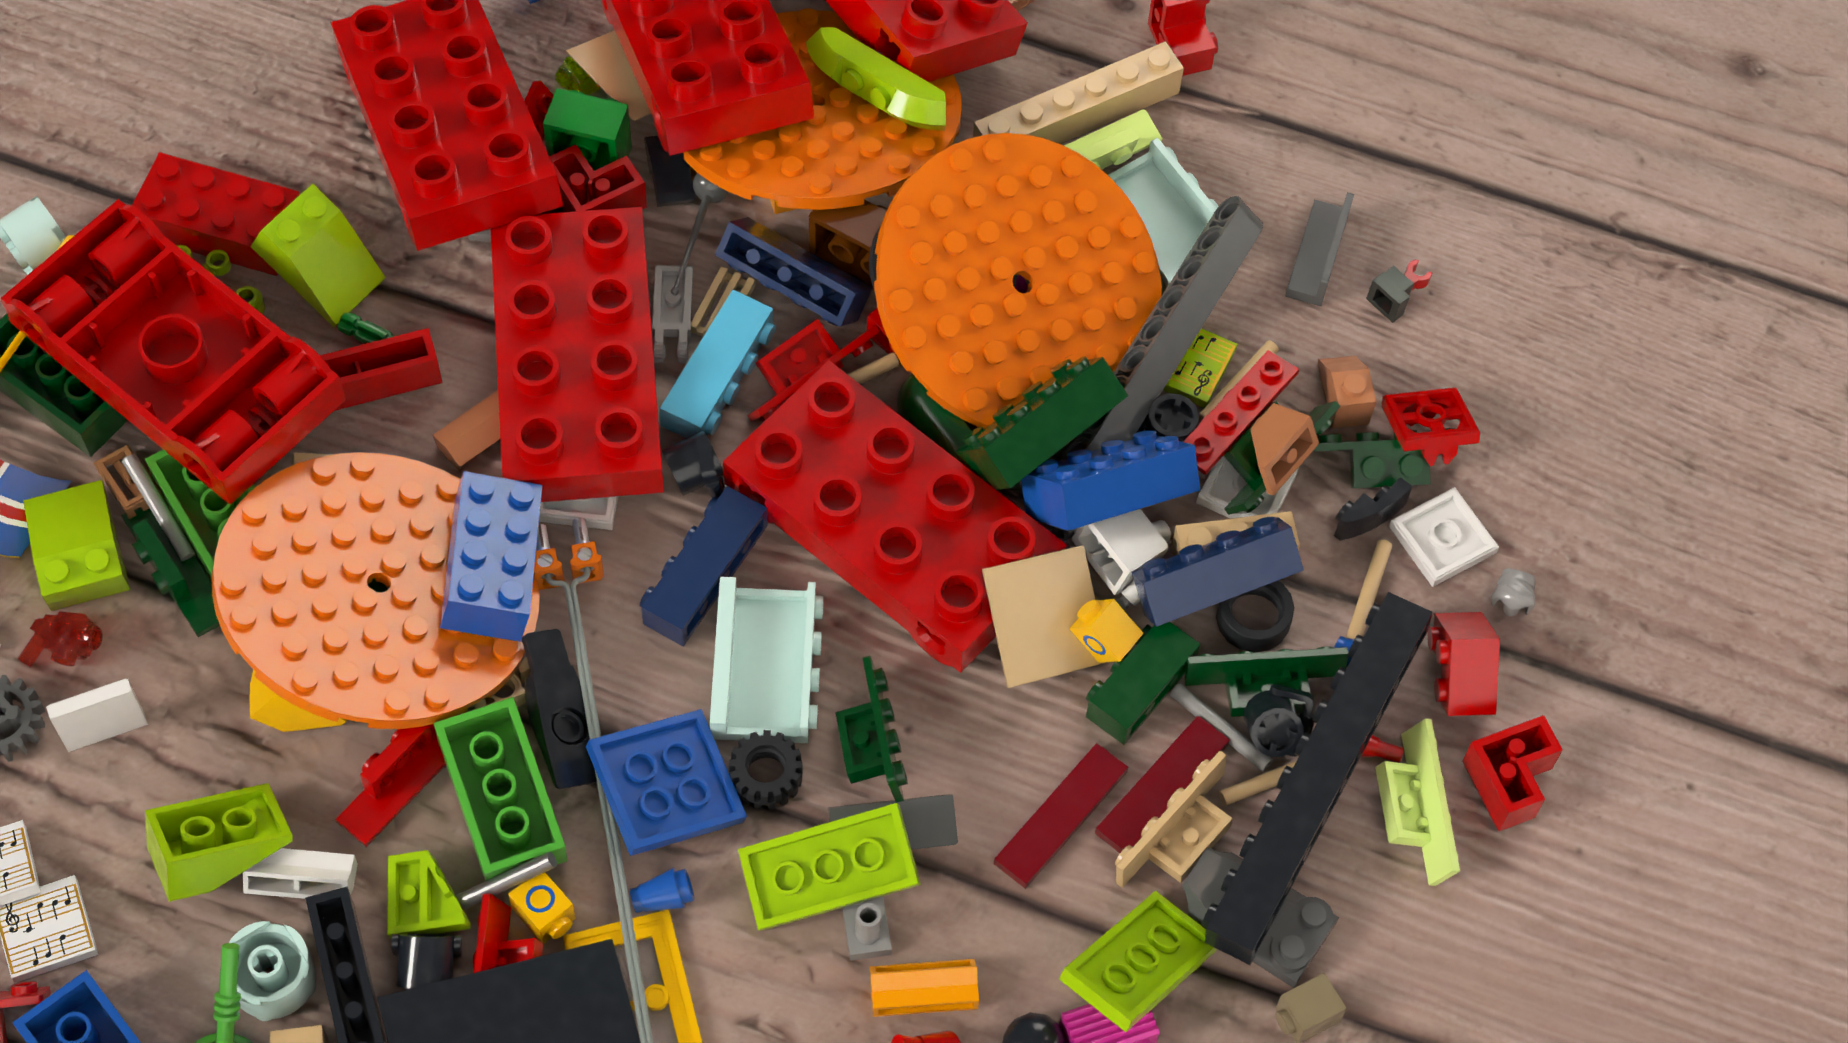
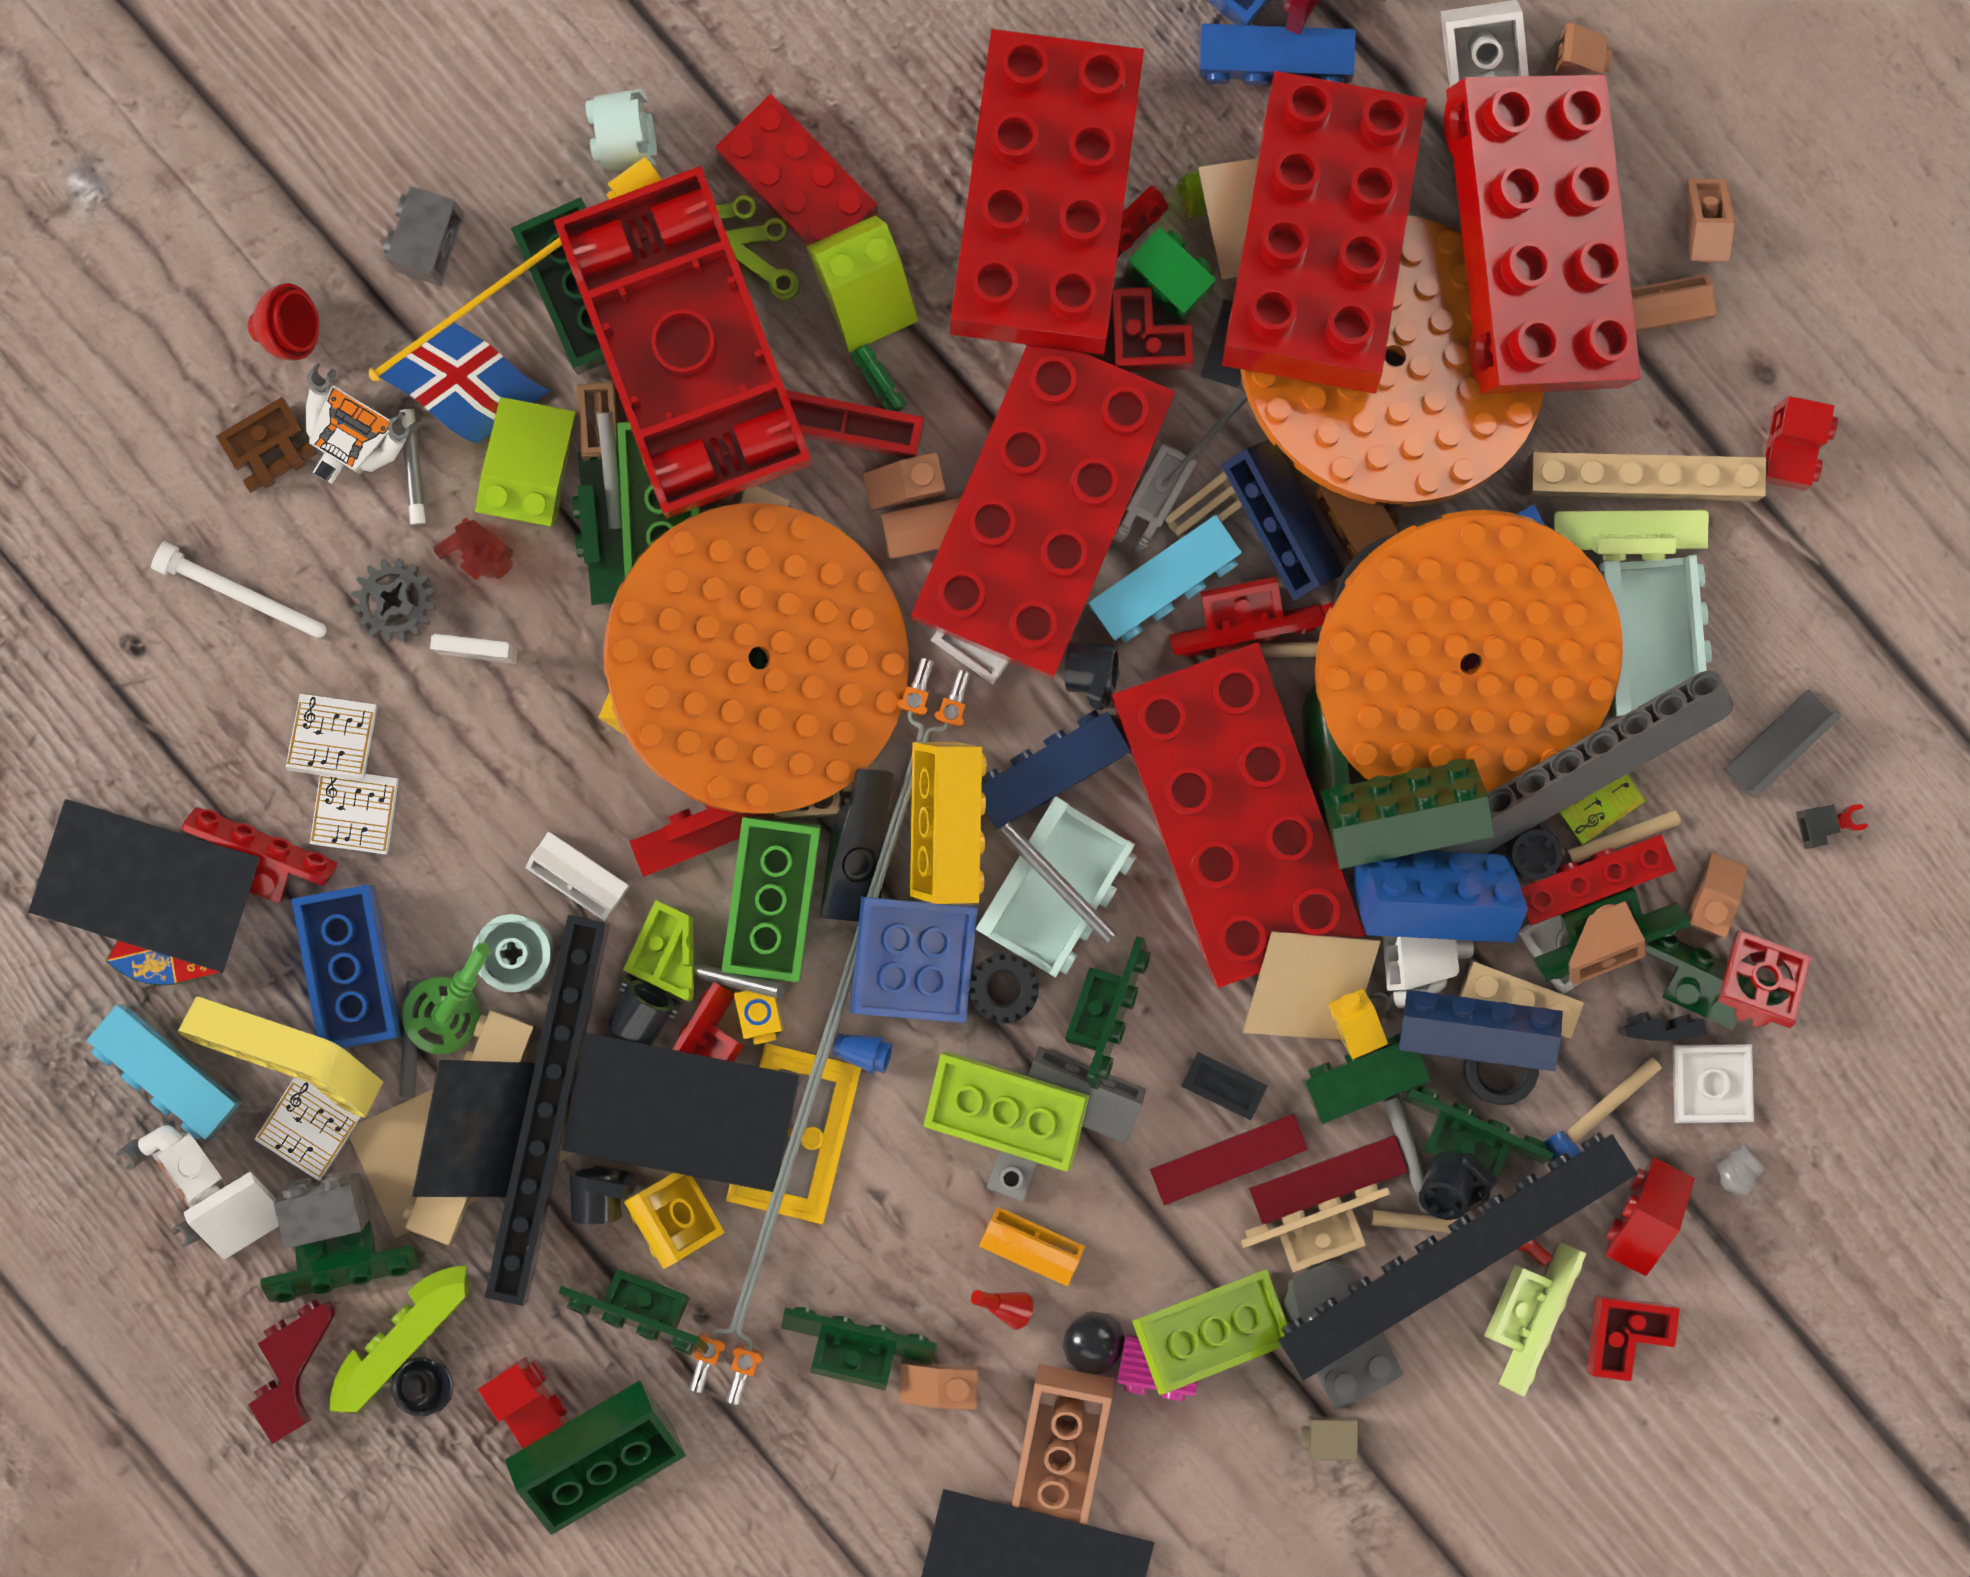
camera: 35 degrees right, 25 degrees up
lime slope [145,783,293,902] -> none
brick [440,471,542,642] -> none
lime brick [806,27,946,131] -> none
none -> nougat slope [863,452,946,512]
none -> yellow brick [910,742,987,904]
none -> flat silver bar [998,822,1117,944]
none -> black plate [1181,1051,1268,1121]

